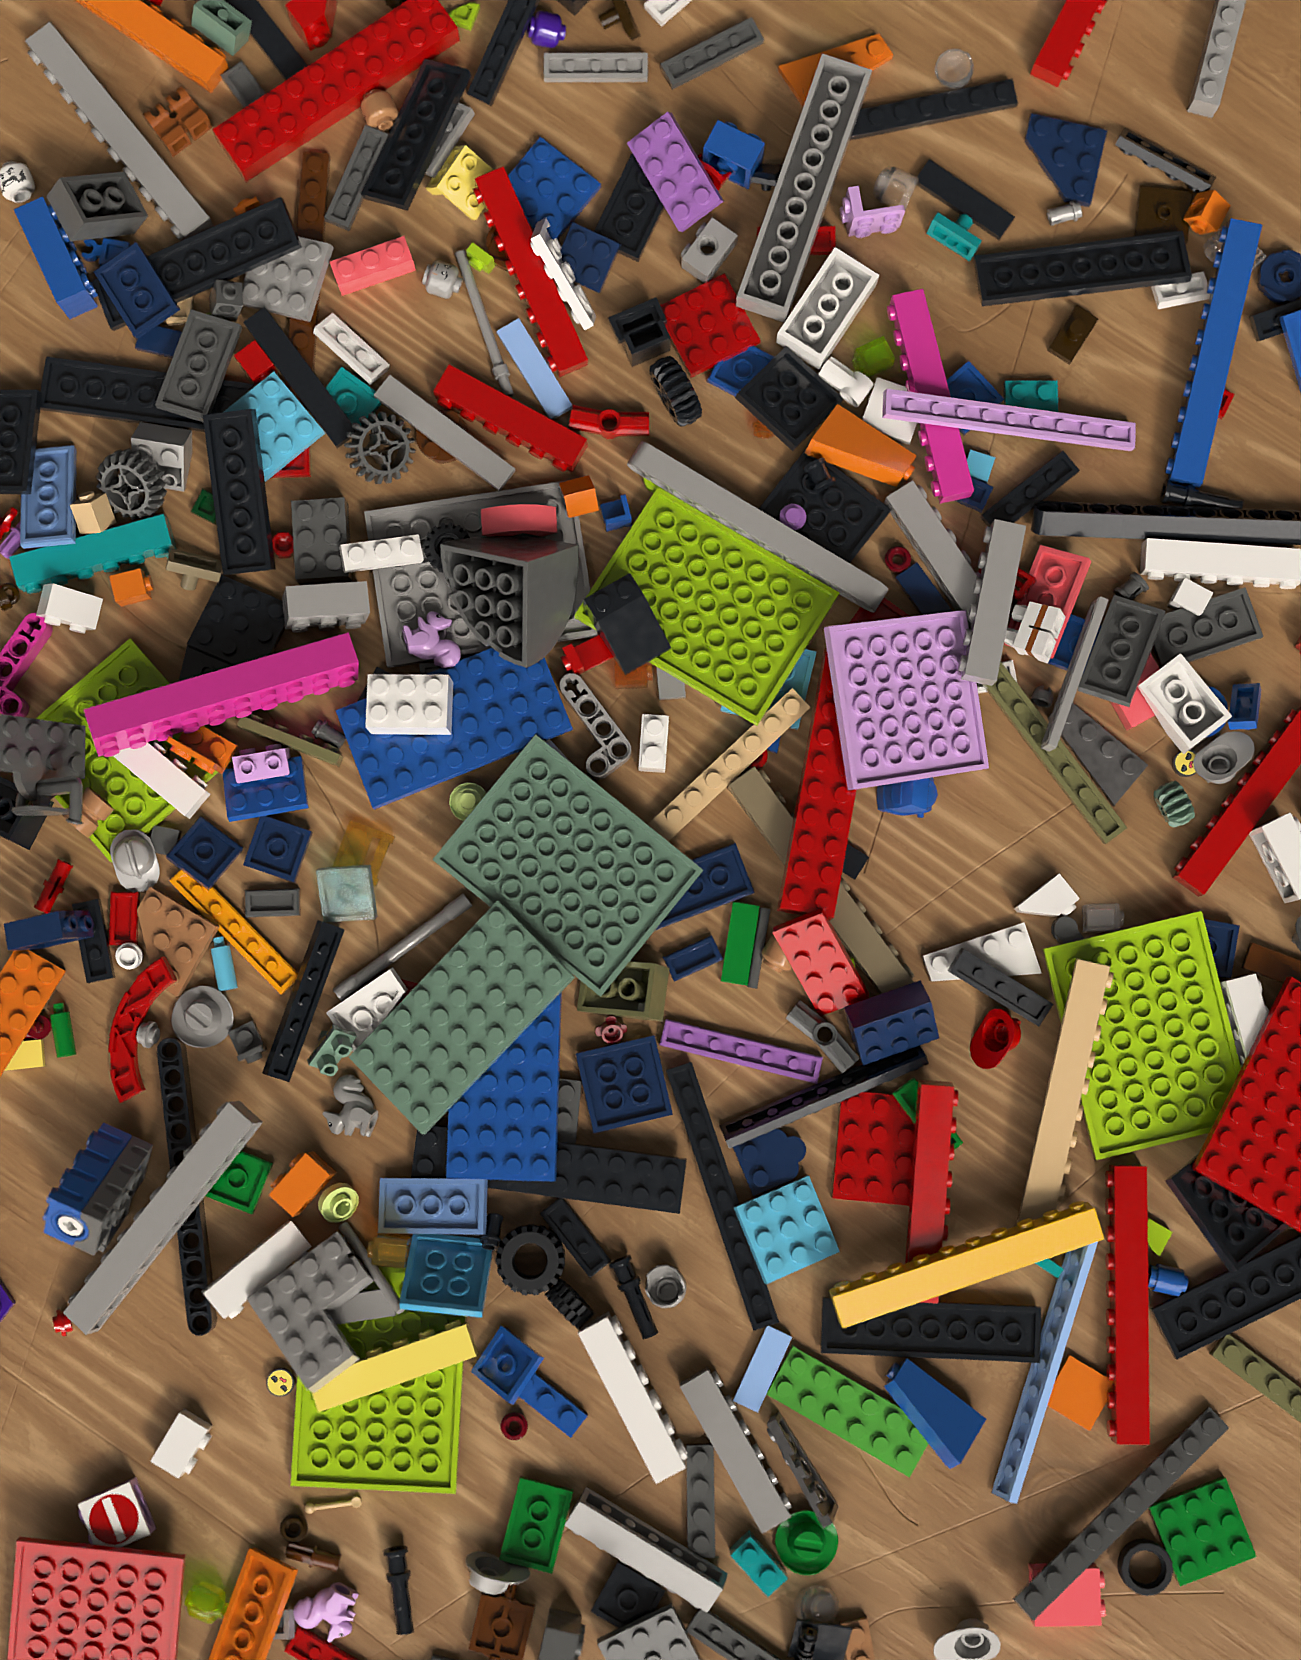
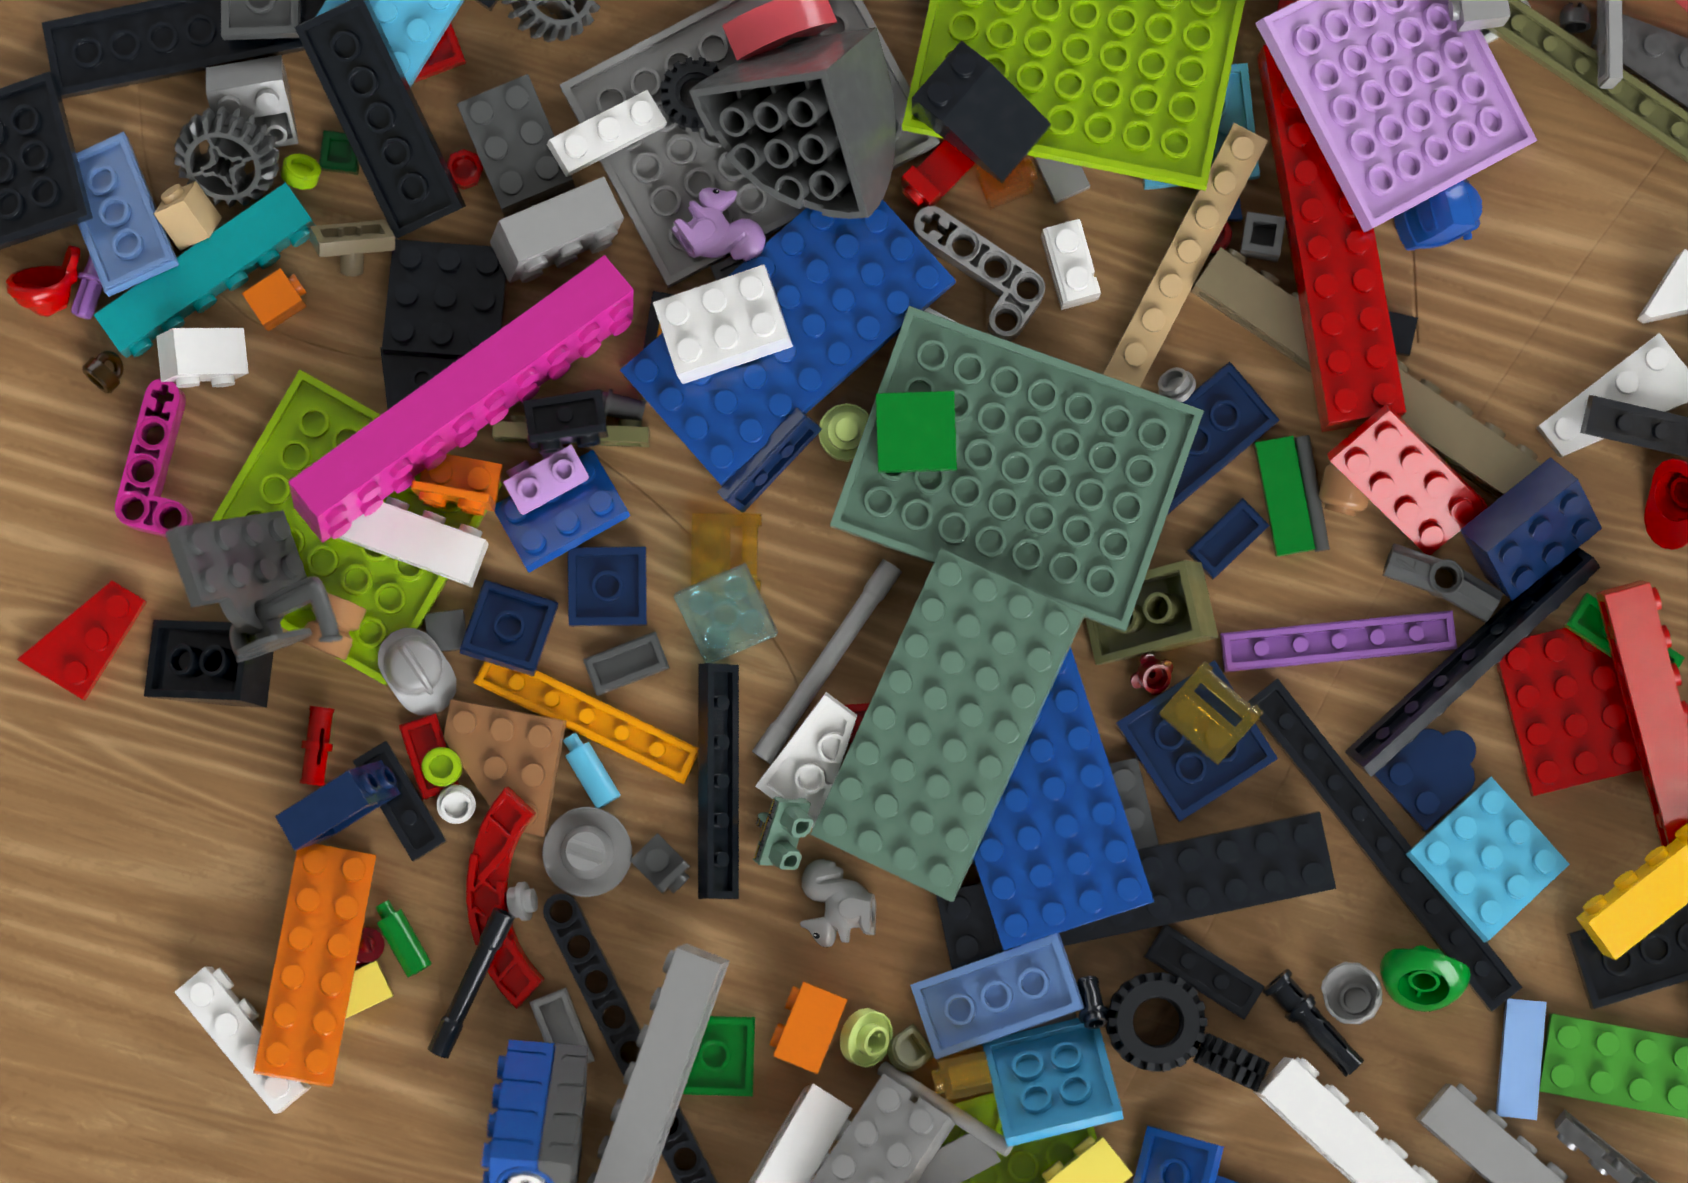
camera: 20 degrees left, 0 degrees up
none -> lime tile [280,154,321,190]
none -> lime tile [422,747,462,787]
none -> black piece [427,907,515,1058]
none -> black bracket [523,389,608,453]
none -> light grey tile [529,988,595,1064]
none -> dark blue tile [717,408,822,513]
none -> green tile [876,391,957,473]
none -> olive tile [887,1023,934,1072]
none -> light grey plate [1158,367,1196,402]
none -> clear yellow plate [1158,661,1264,765]
none -> dark grey brick [1240,211,1286,262]
none -> green hat [1380,945,1471,1012]

